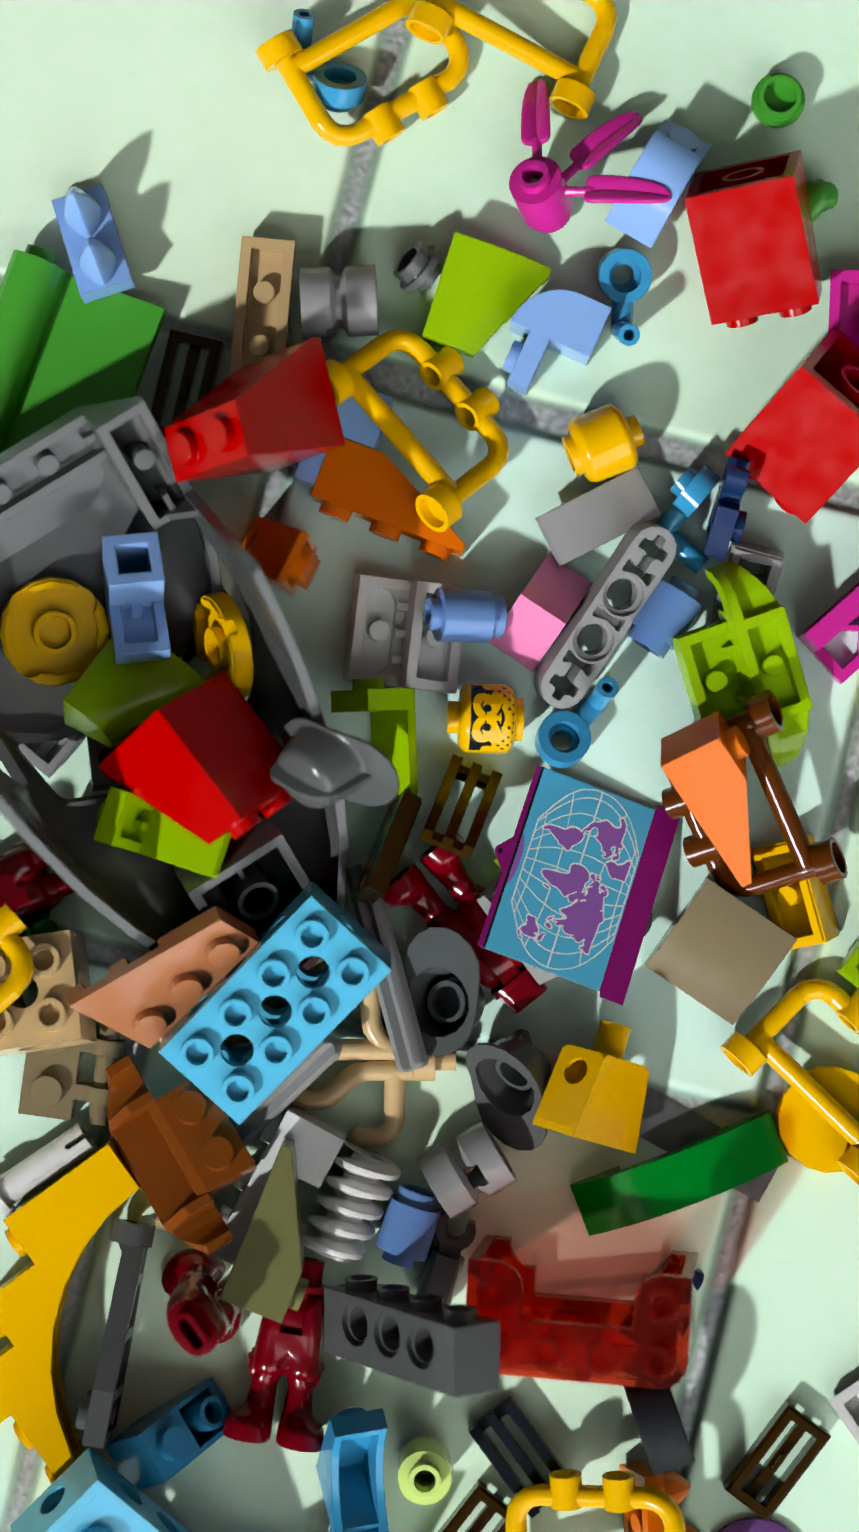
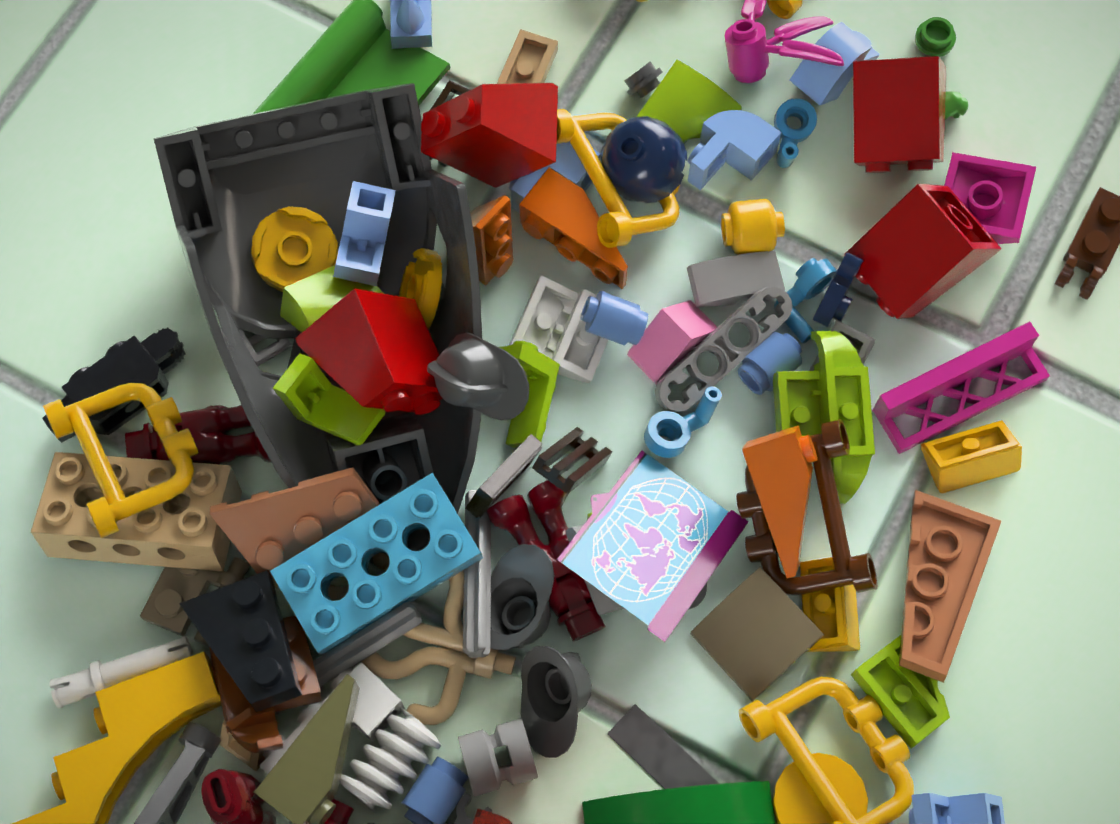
camera: 15 degrees right, 20 degrees down
light grey wheel [299,264,379,339] -> none
yellow head [446,683,524,754] -> none
yellow torso [532,1020,649,1154] -> none
none -> black wing [179,570,302,712]
none -> dark blue cylinder [601,116,687,203]

